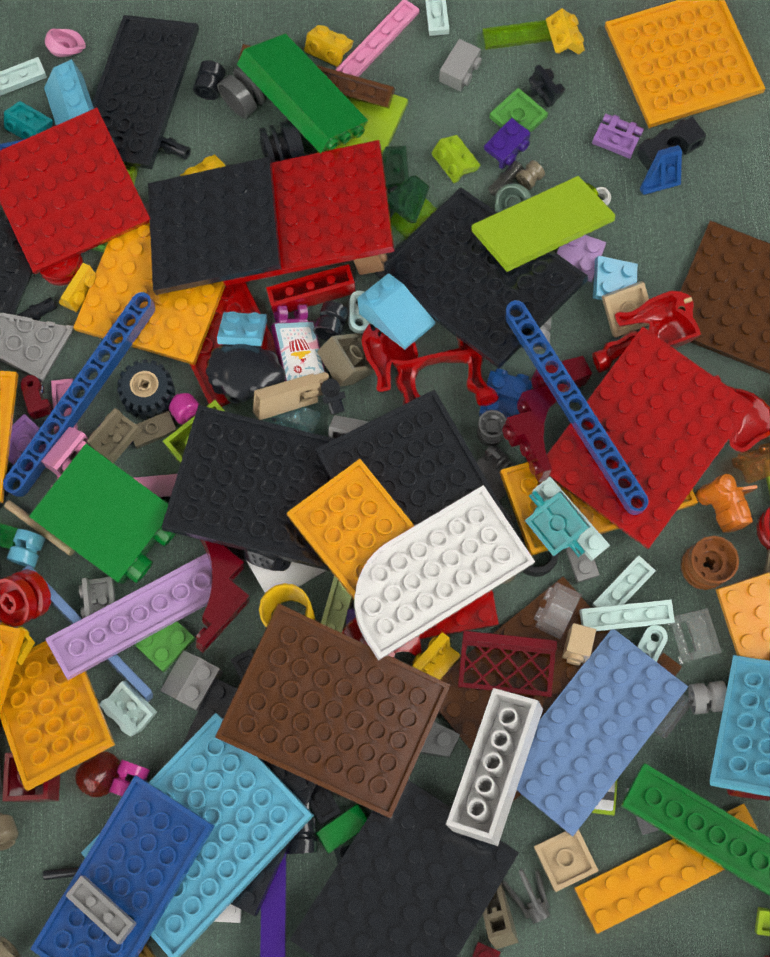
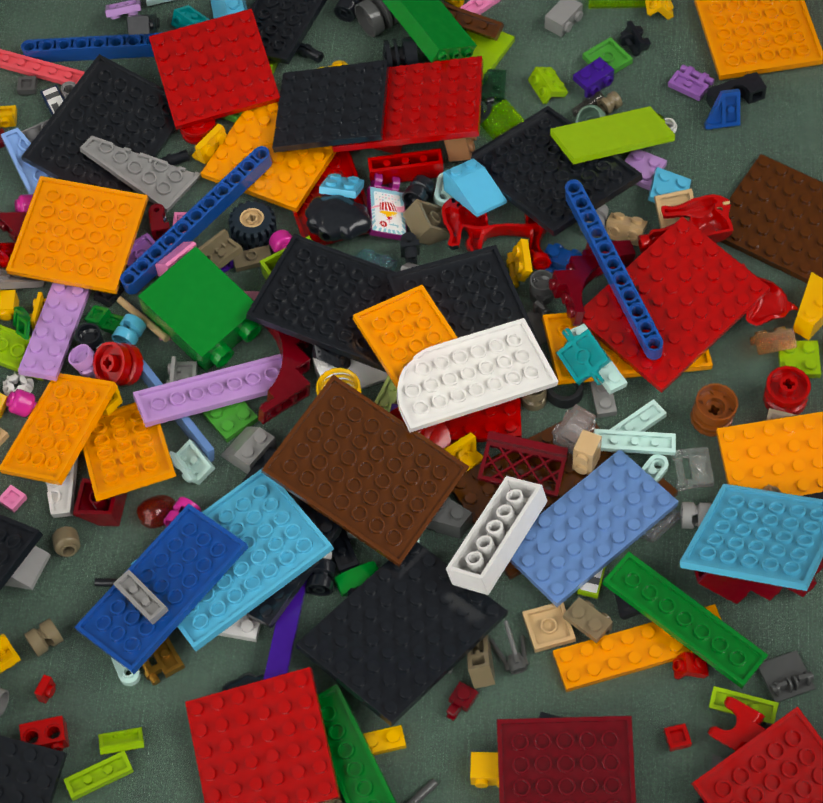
camera: 10 degrees right, 15 degrees down
tan hinge [253,372,329,420] -> none
clear green wing [387,175,430,224] -> none
orange piece [695,474,758,533] -> none
none -> yellow plate [506,238,533,288]
none -> dark tan bracket [563,597,613,643]
none -> tan bracket [605,212,648,246]
none -> red bracket [672,652,709,679]

